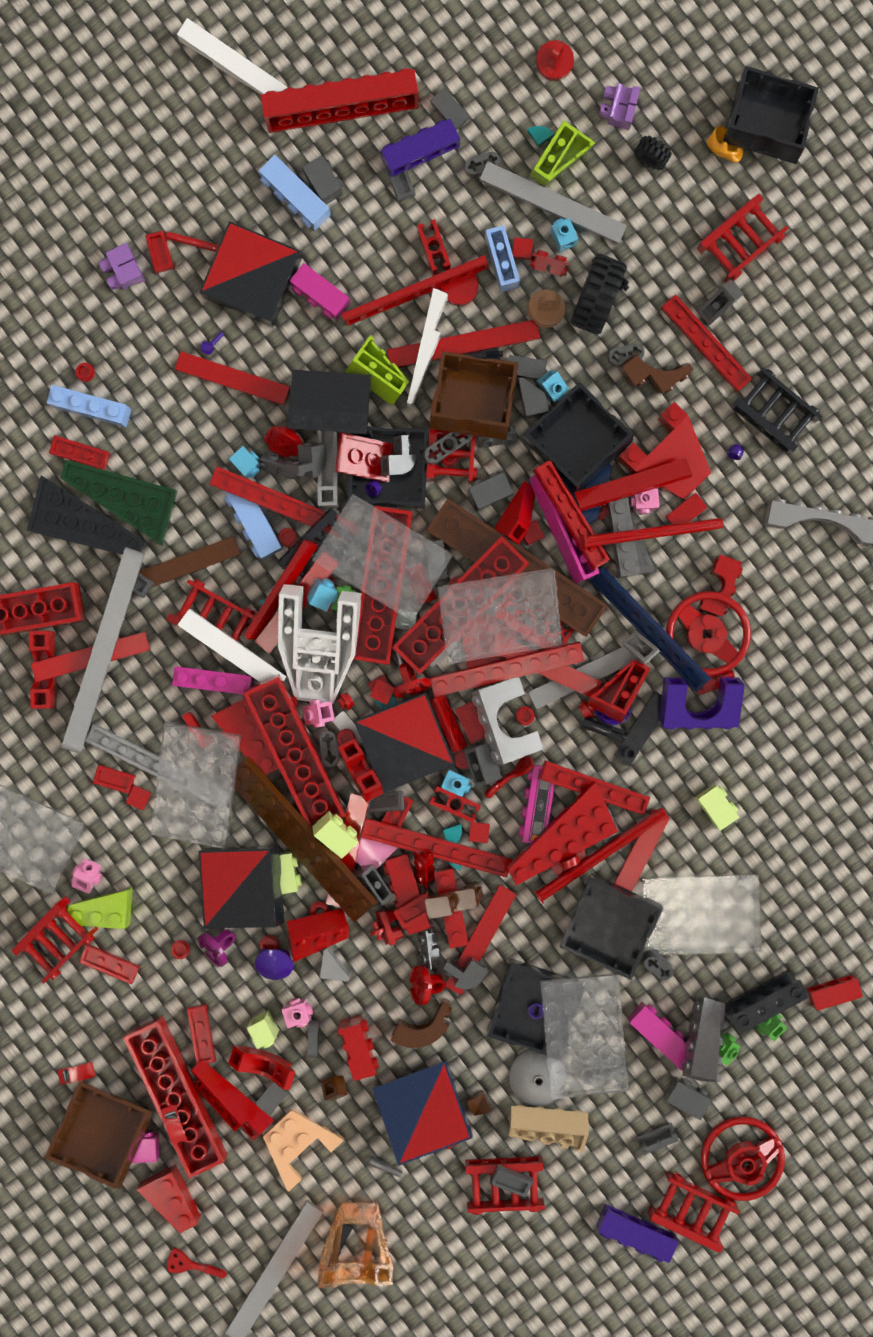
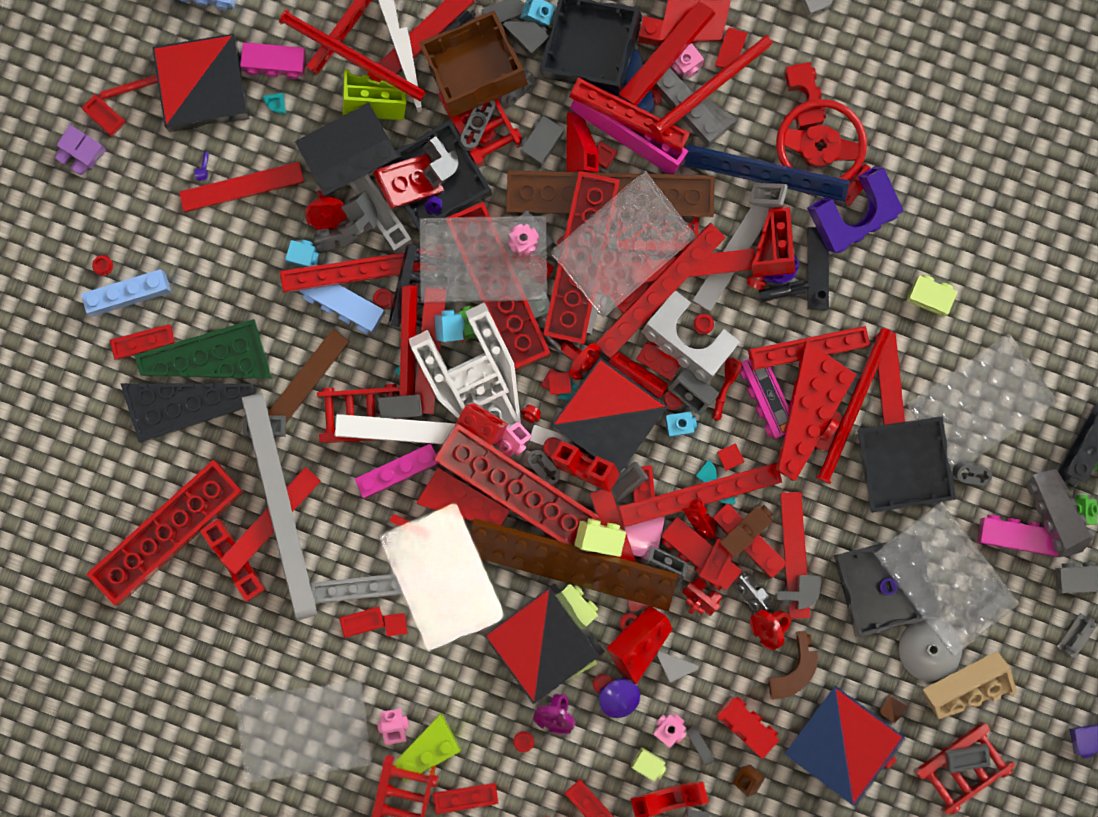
camera: 30 degrees left, 5 degrees down
red piece [429,785,481,823] -> none
none -> teal tile [263,93,286,115]
none -> red axle [279,9,425,101]
none -> dark grey tile [378,394,422,418]
none -> red brick [456,402,508,445]
none -> bright pink brick [508,224,539,256]

